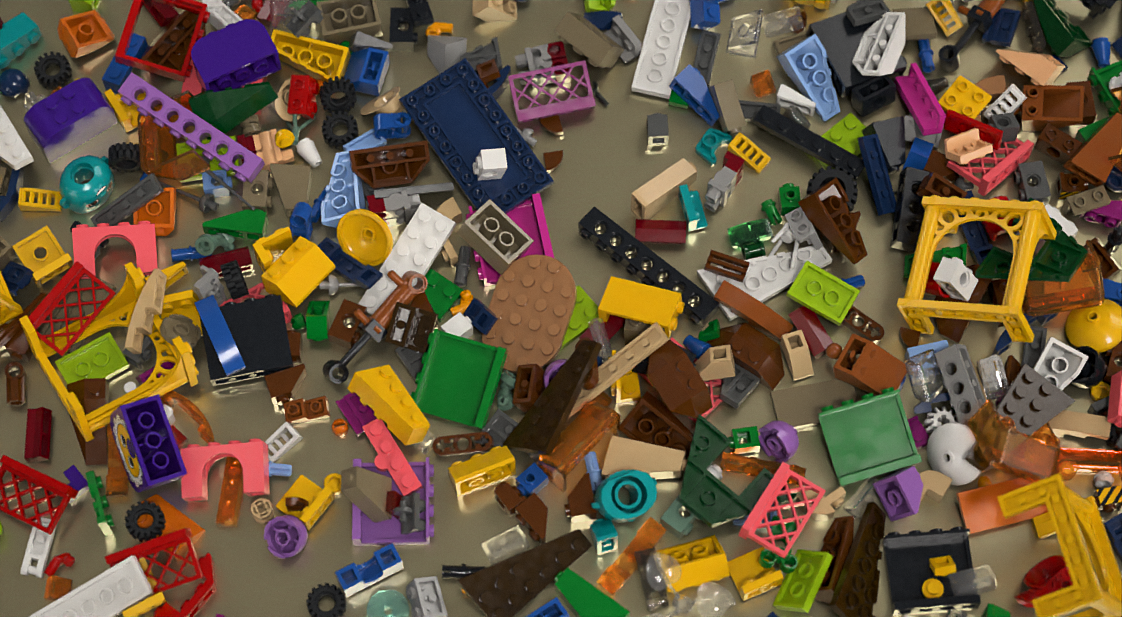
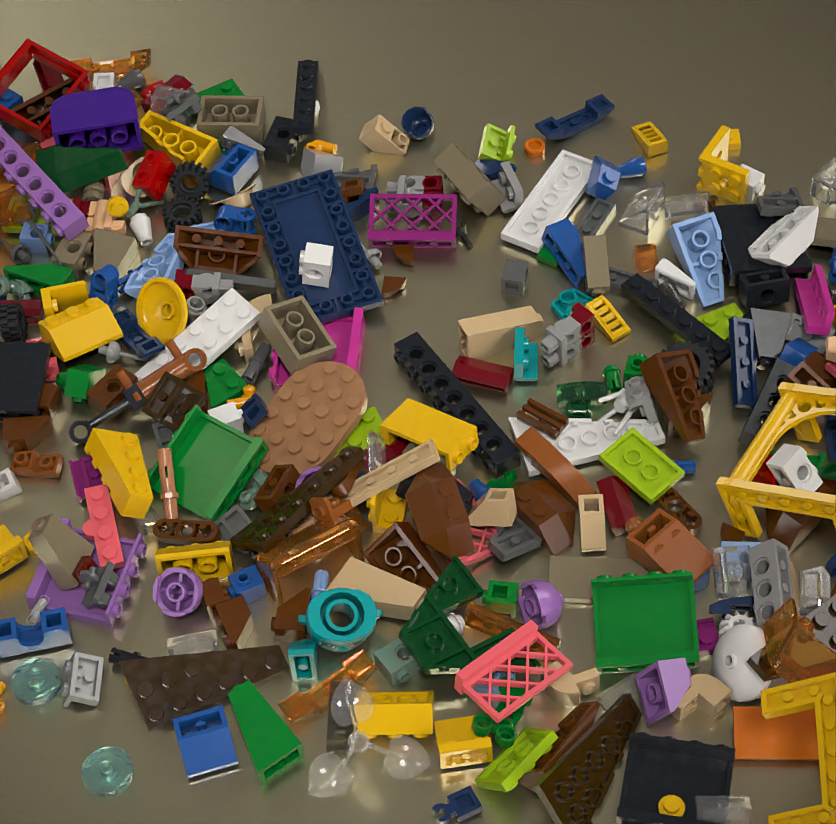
camera: 20 degrees right, 15 degrees down
orange hinge [332,419,349,437] -> none
yellow plate [929,555,956,576] -> none
none -> white piece [27,595,49,626]
none -> medium lavender cylinder [153,567,203,617]
none -> nougat pin [157,448,179,519]
none -> light grey cone [186,296,206,327]
none -> dark orange bracket [309,497,353,522]

